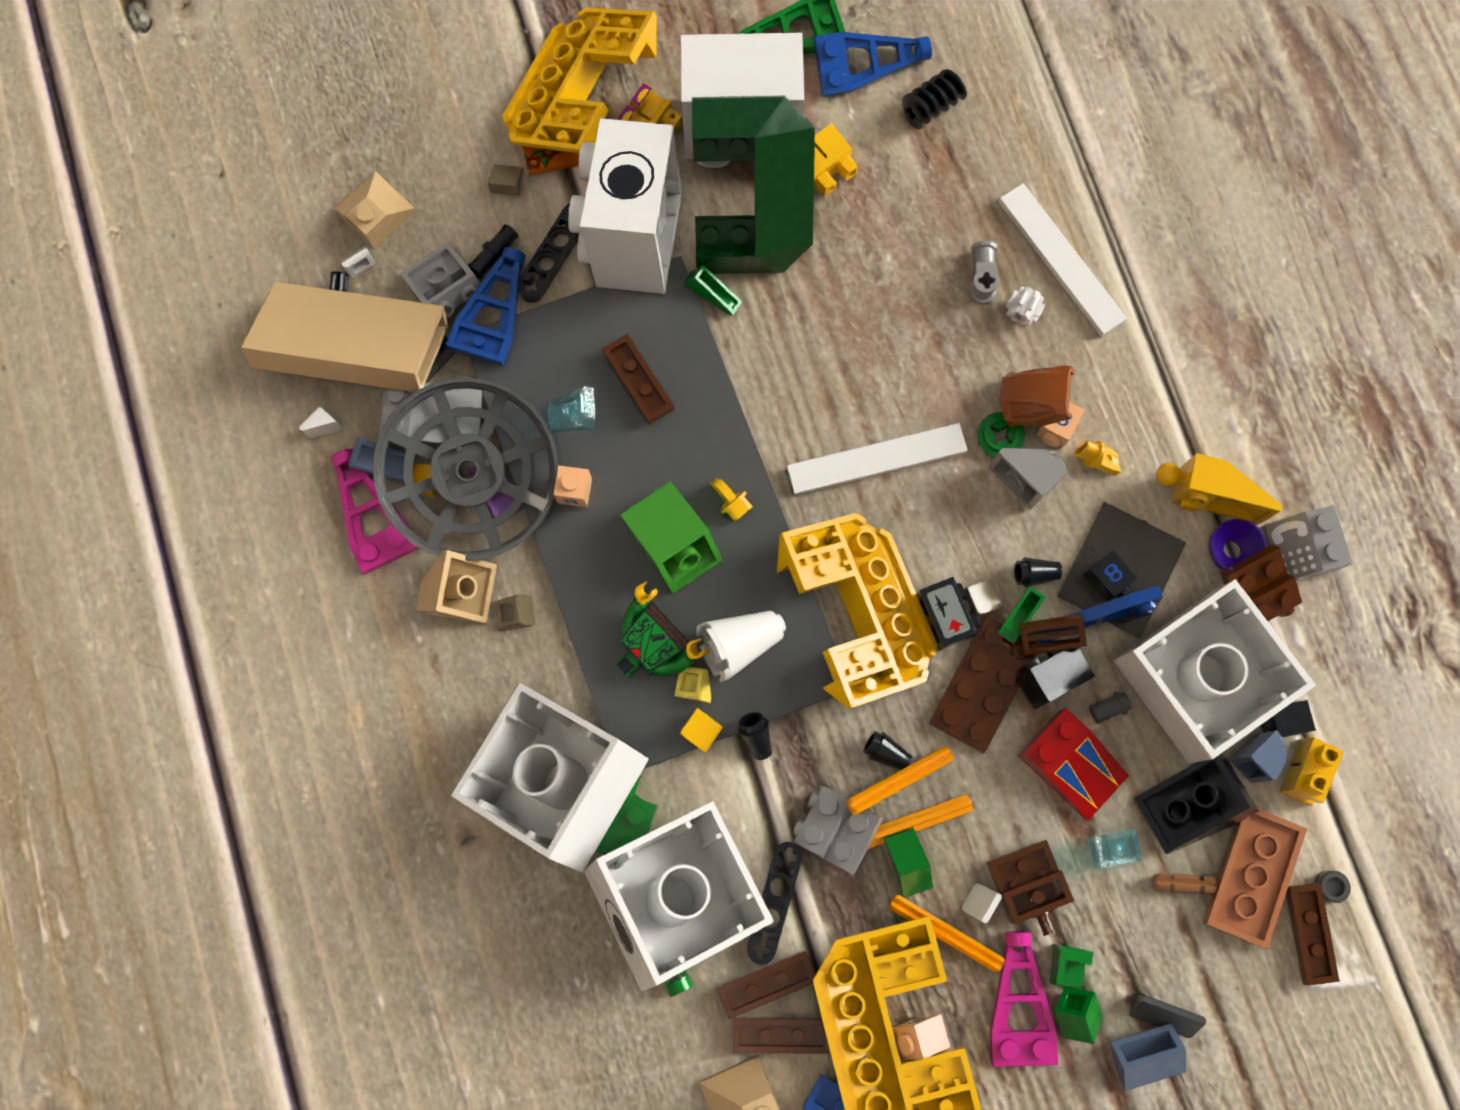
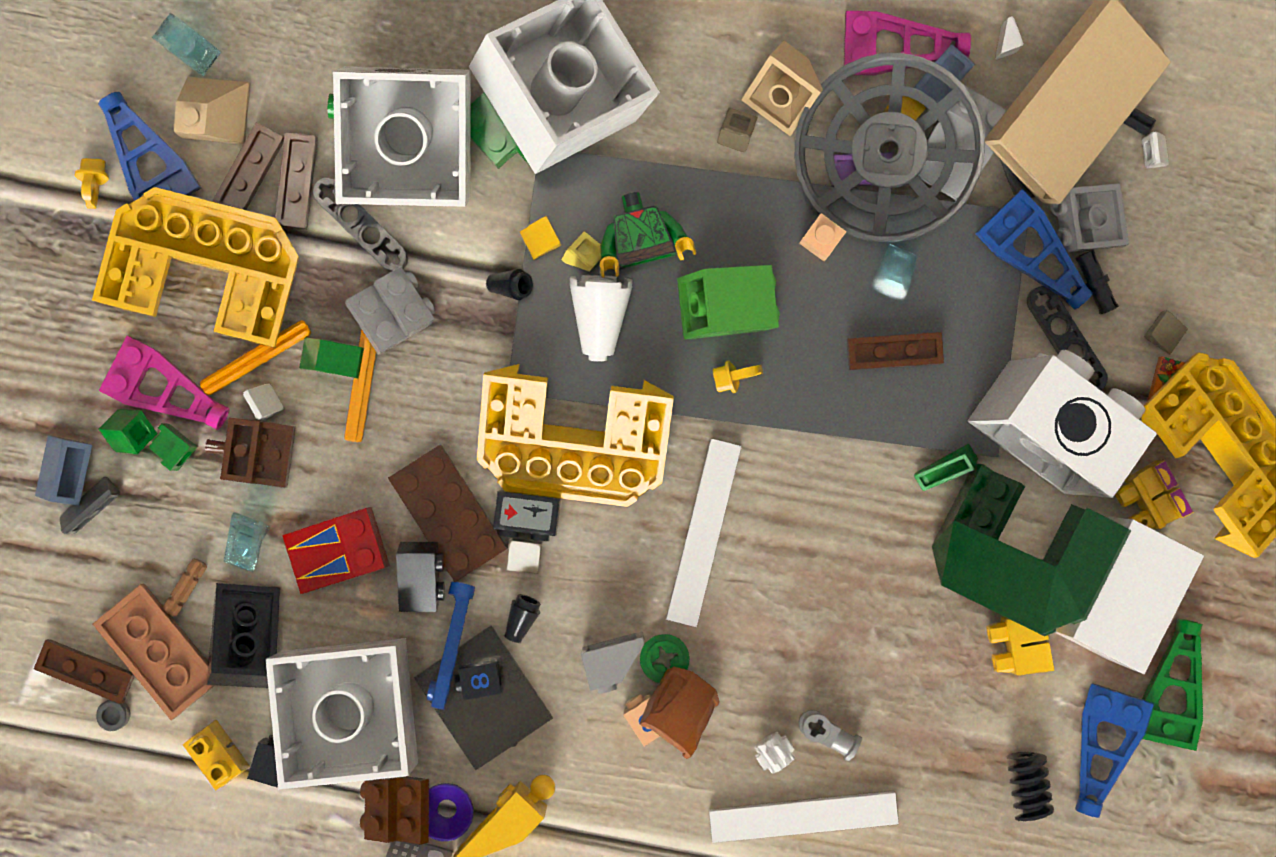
camera: 115 degrees right, 10 degrees up
tan slope [334,171,416,249] -> none
light orange axle [846,746,954,815] -> none
black cone [863,731,912,770] -> none
light nougat brick [892,1014,950,1061] -> none
green piece [998,586,1046,644] -> none
reddish brown tile [1019,614,1087,656] -> none
yellow piece [1074,440,1121,476] -> none
dark grey pin [1089,691,1132,724] -> none
sand blue brick [1229,730,1287,783] -> none

